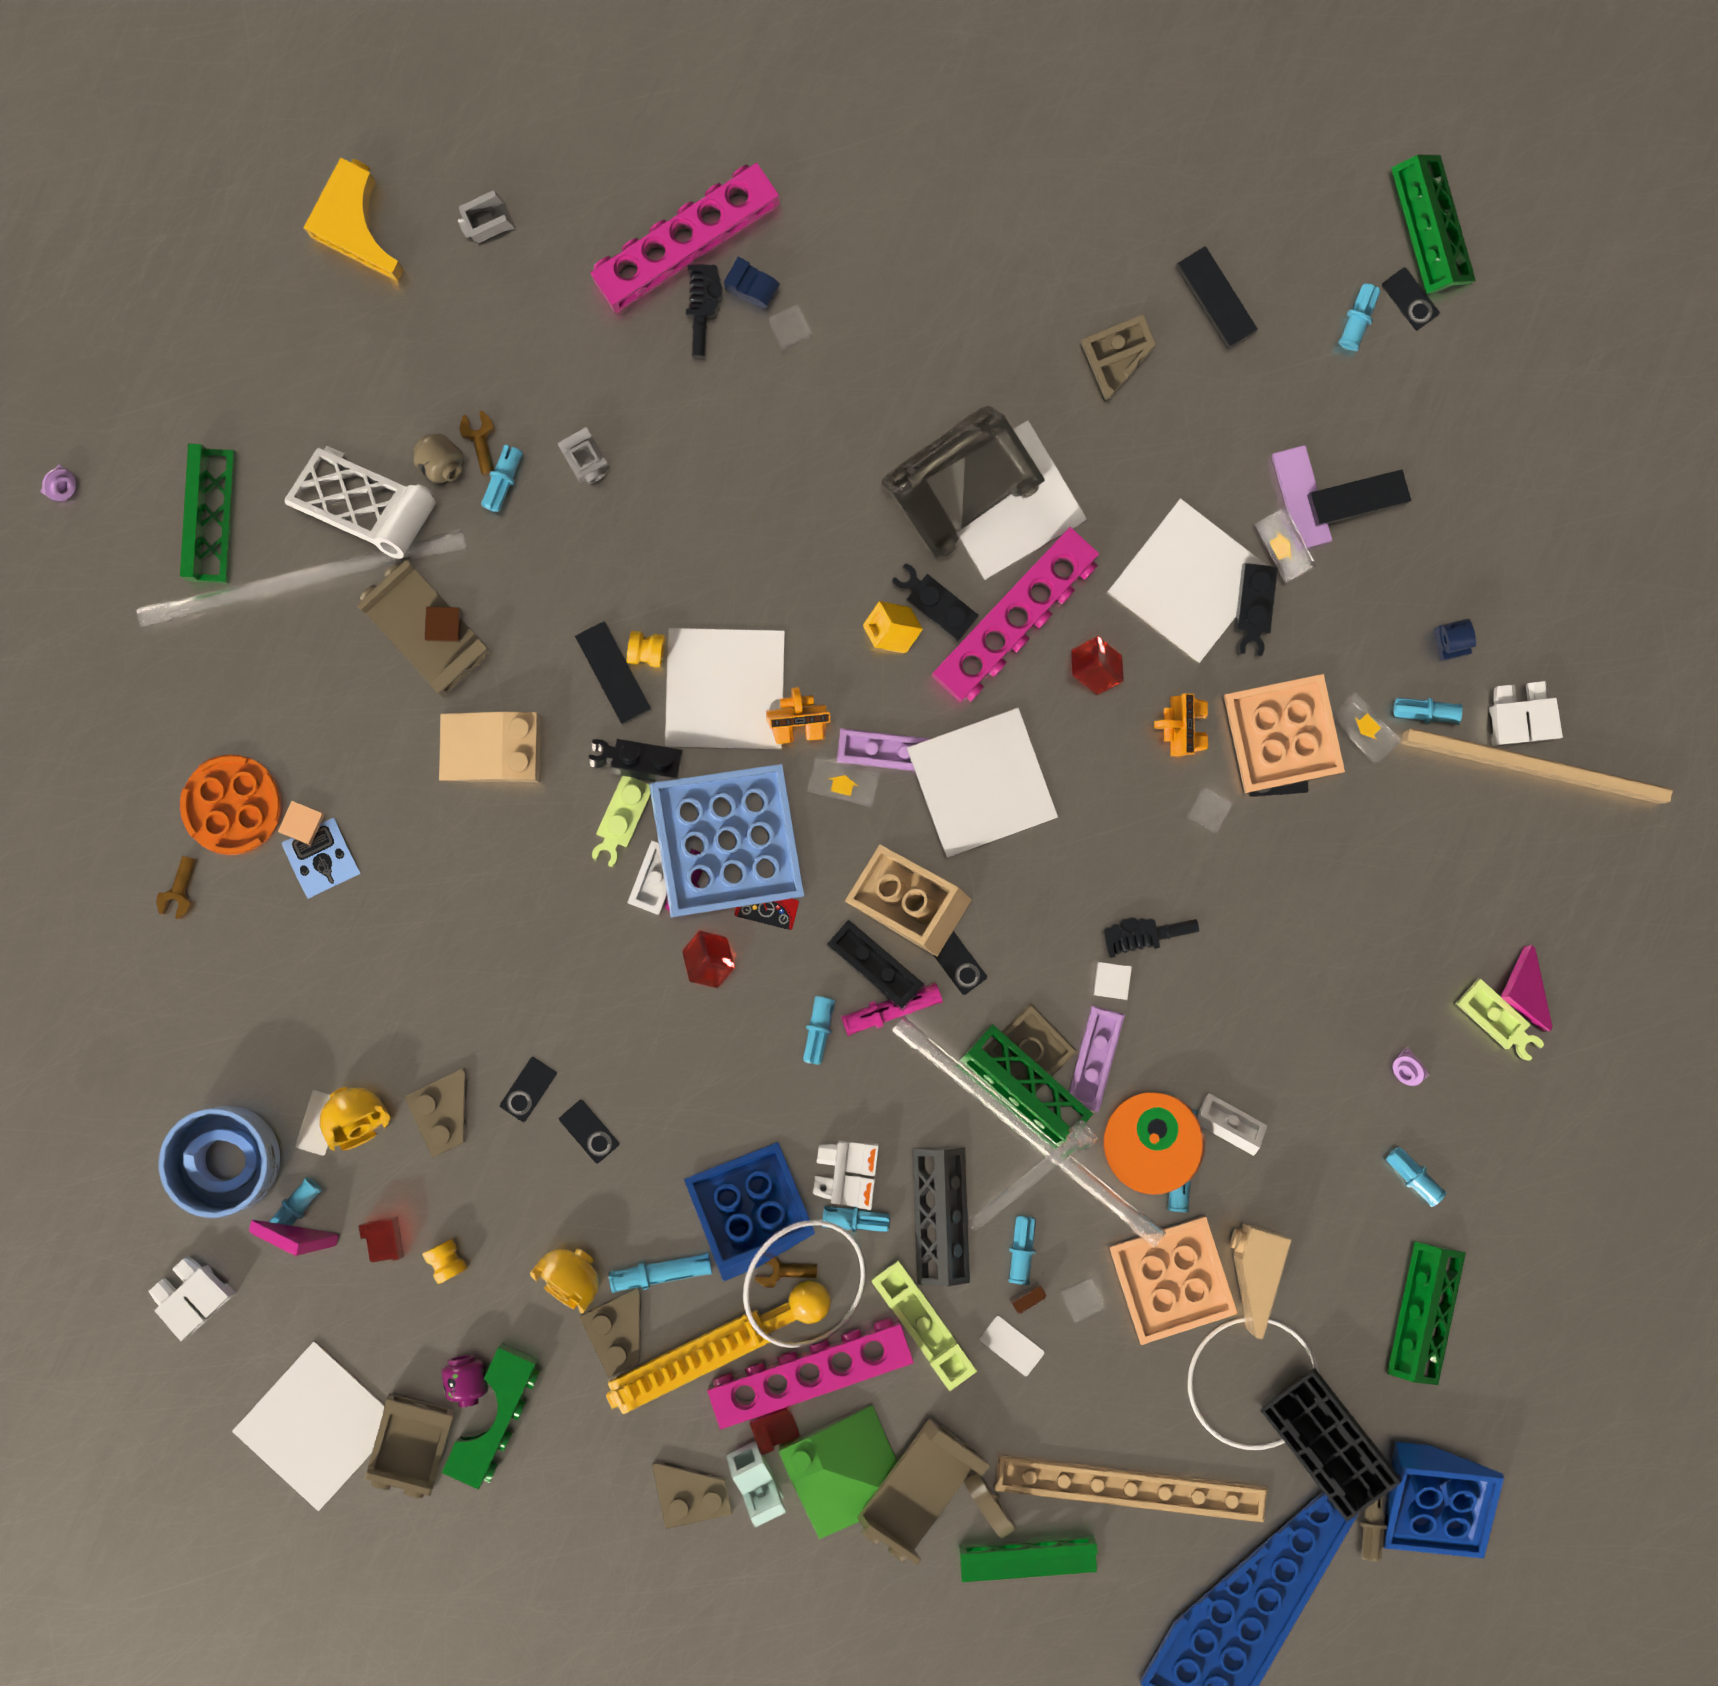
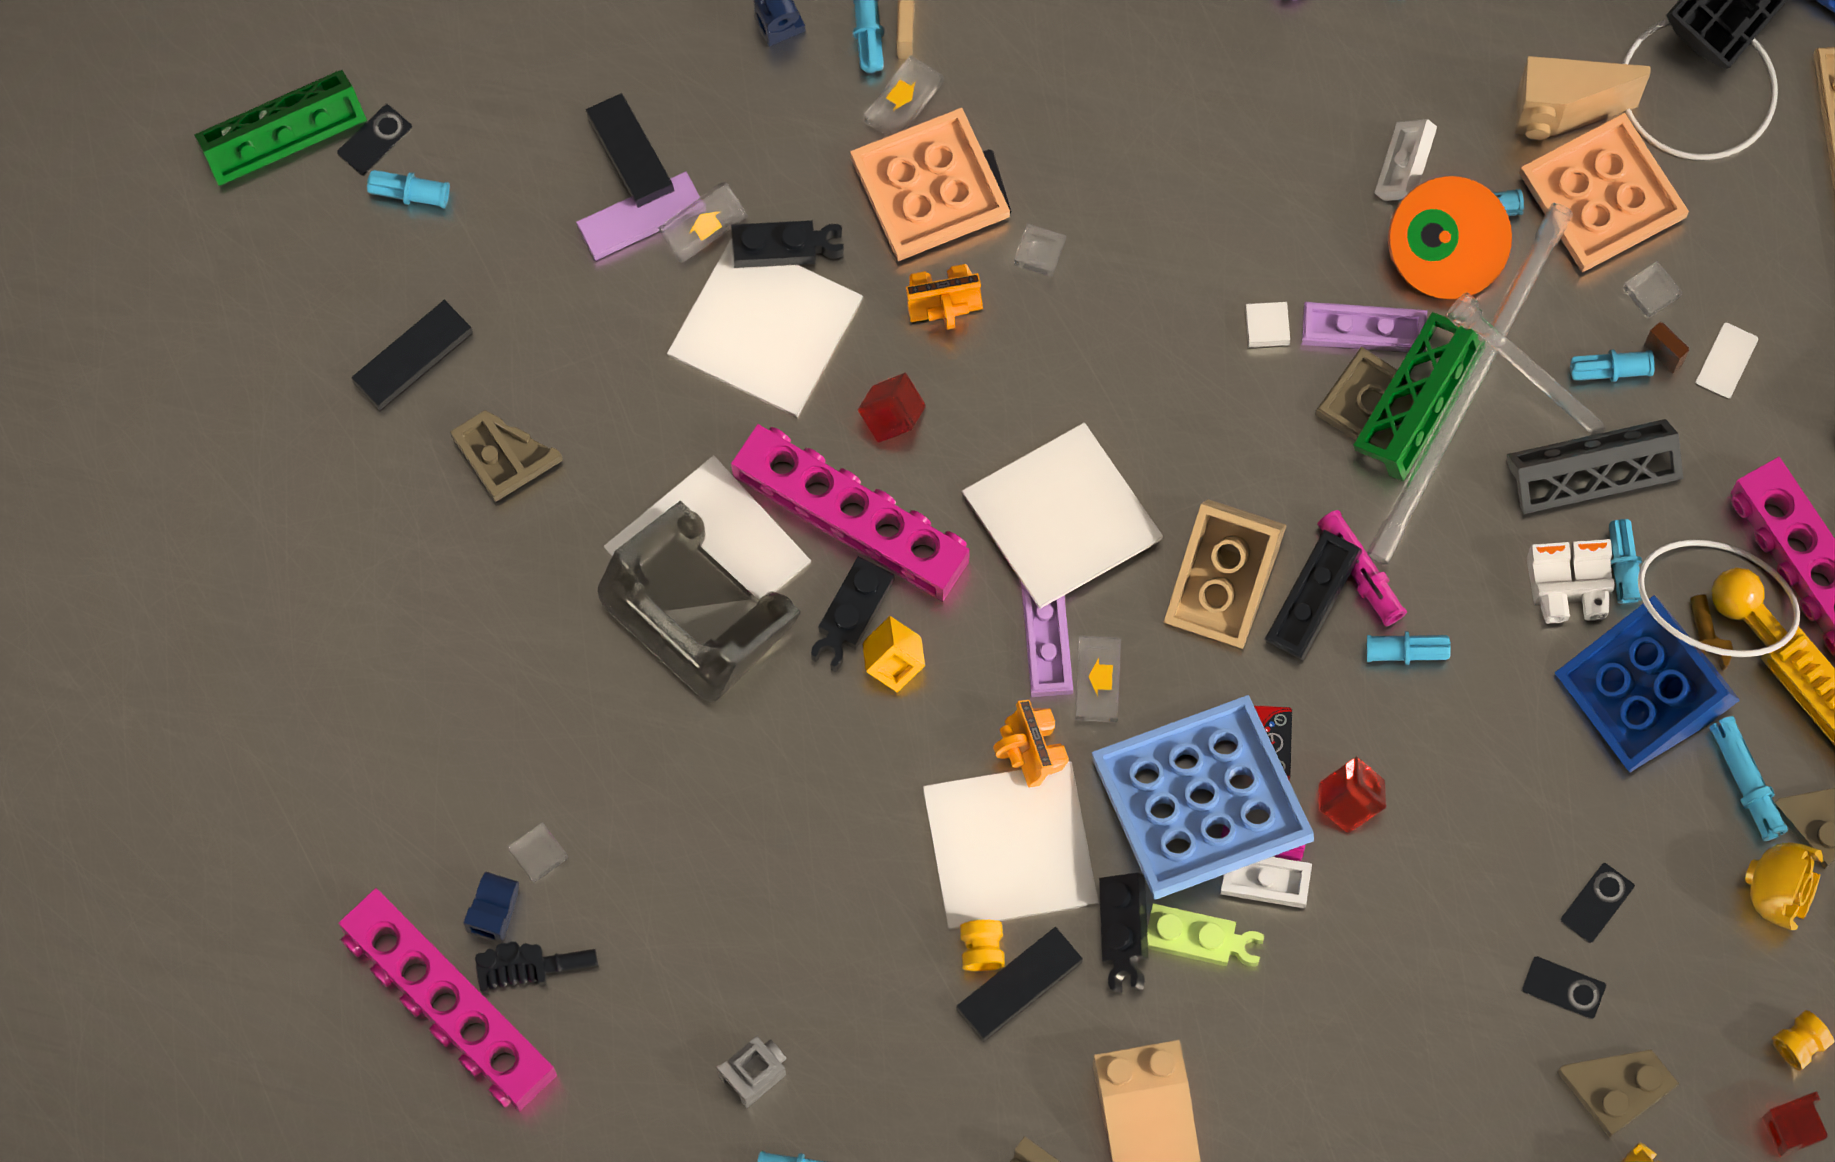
camera: 100 degrees left, 15 degrees down
yellowish green slope [871,1260,977,1391] -> none
black sticker [933,931,987,995] -> none
black piece [1103,917,1199,958] -> none

